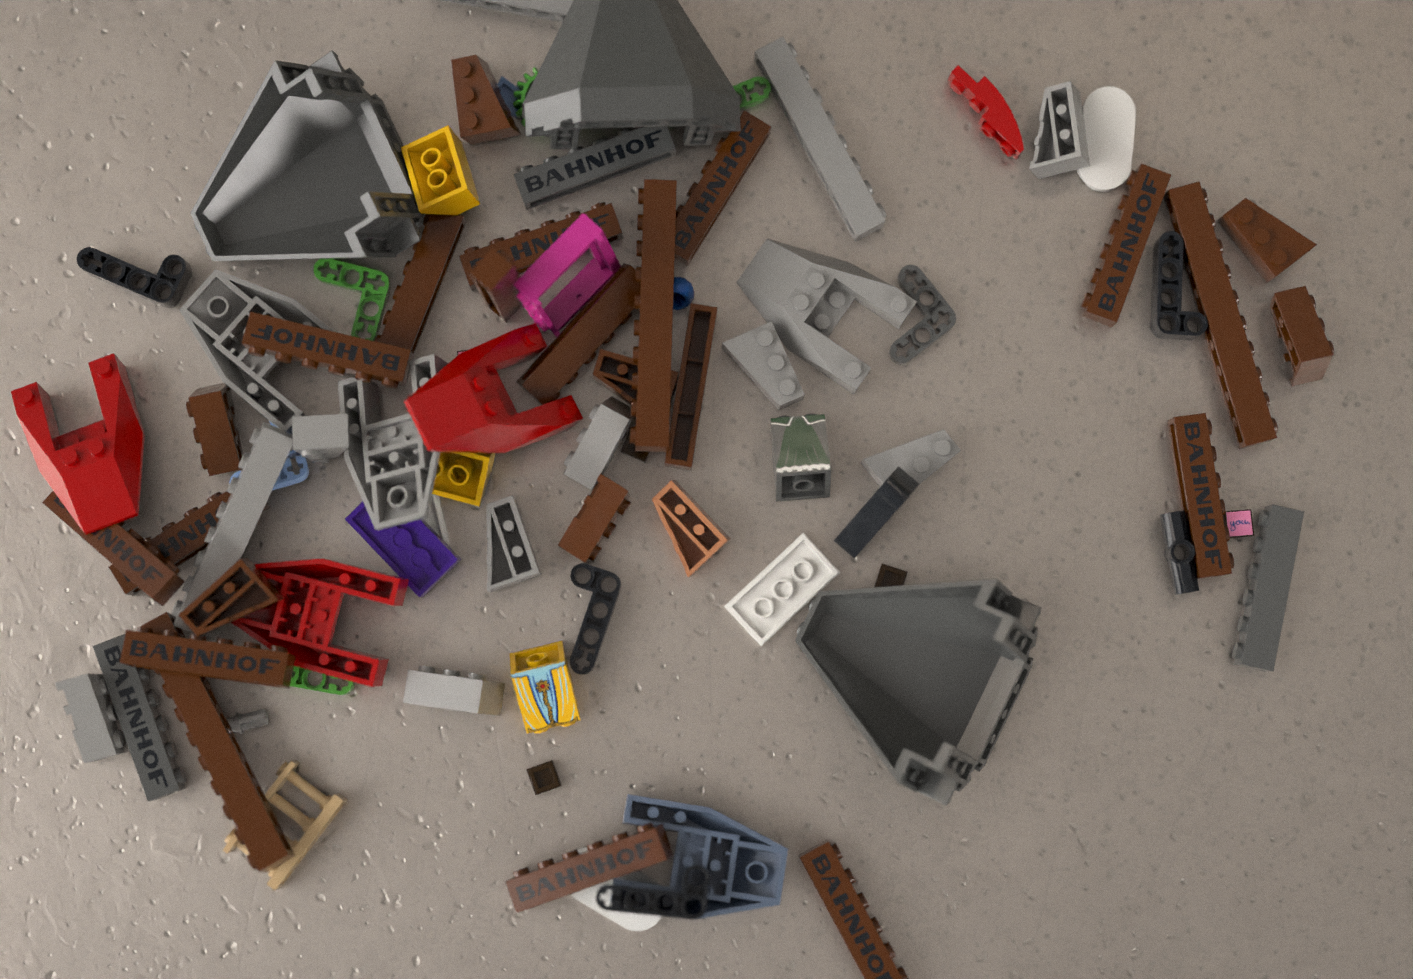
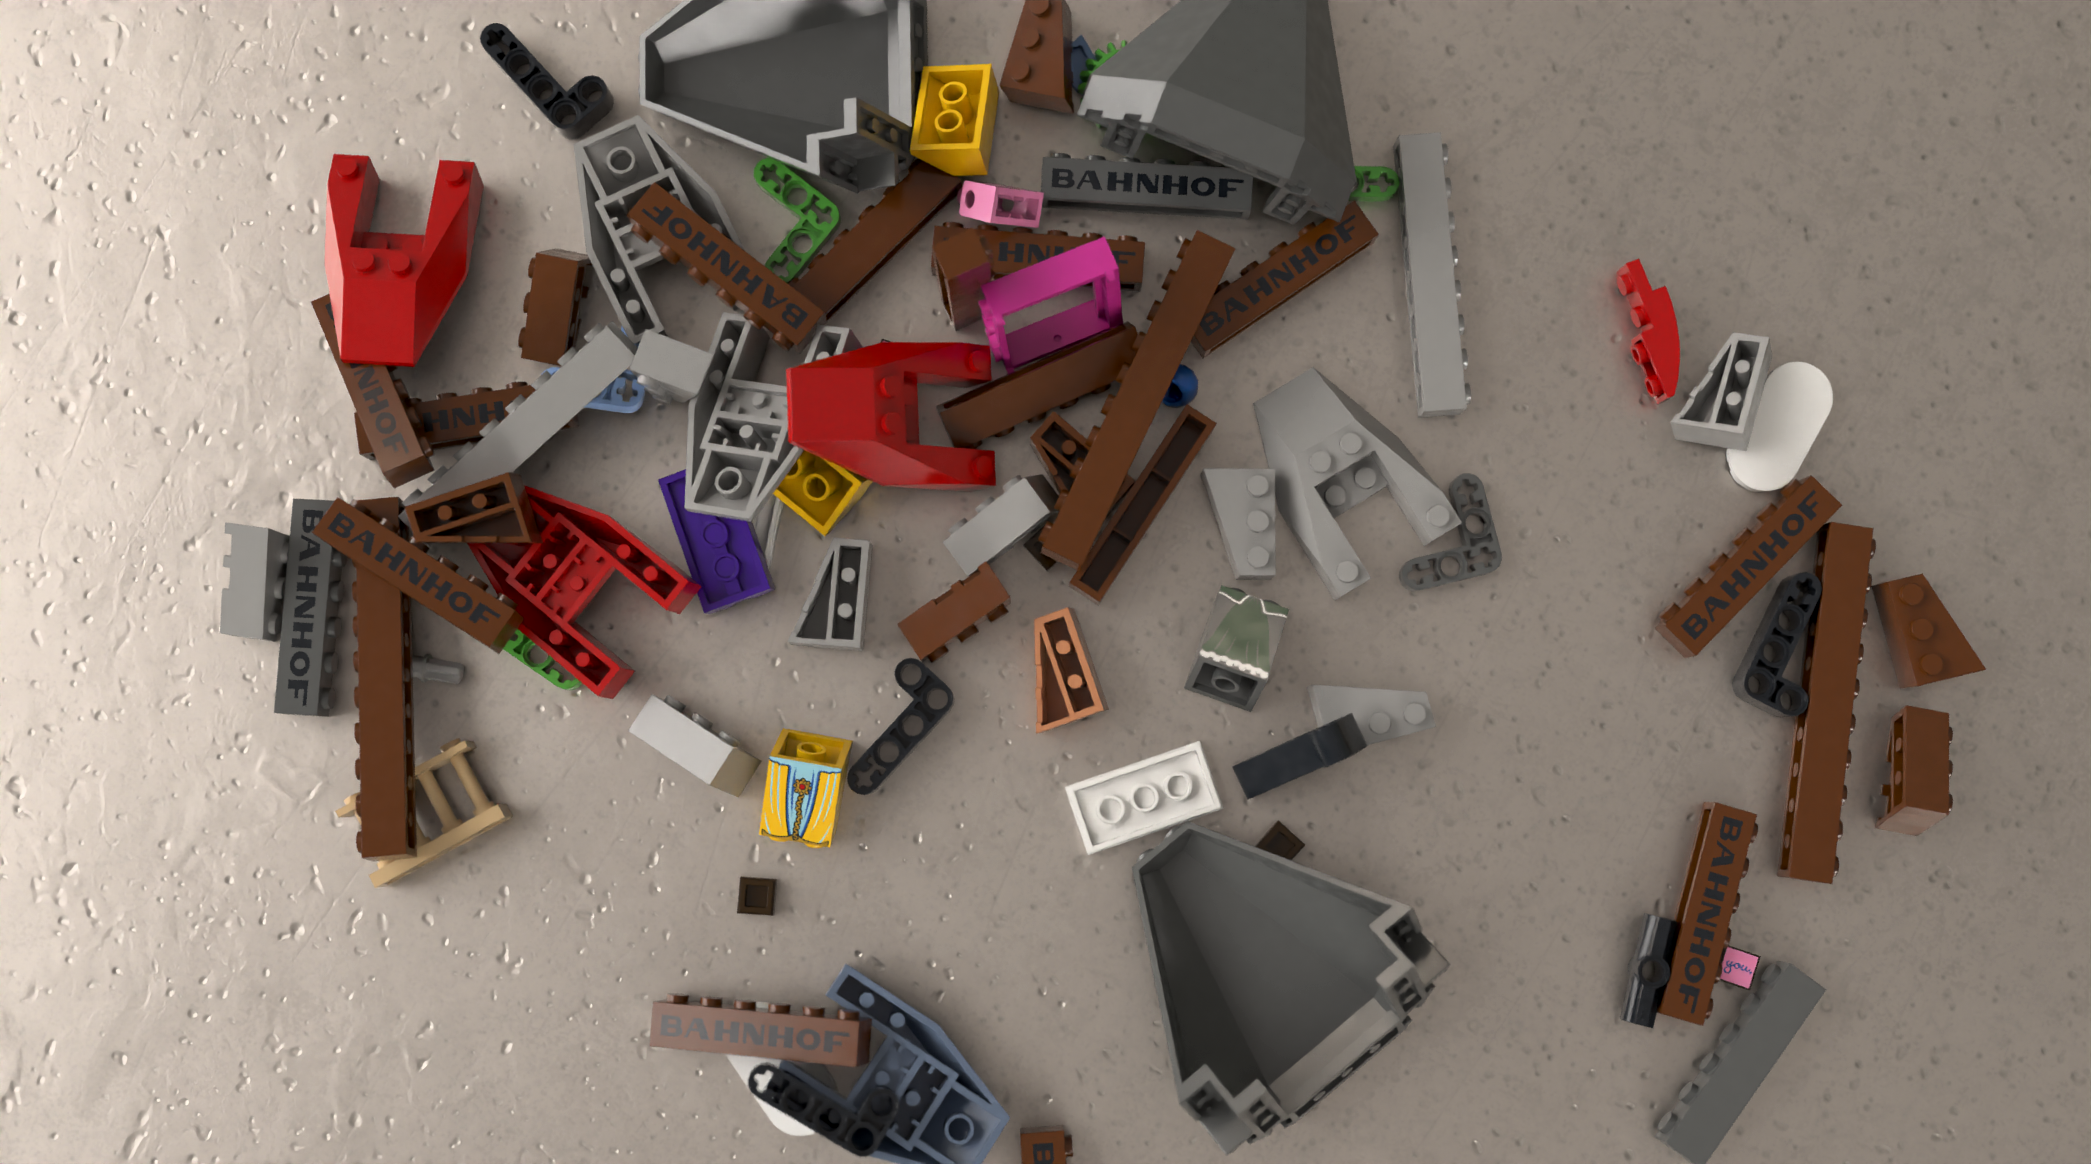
camera: 25 degrees right, 0 degrees up
none -> bright pink torso [957,180,1044,228]

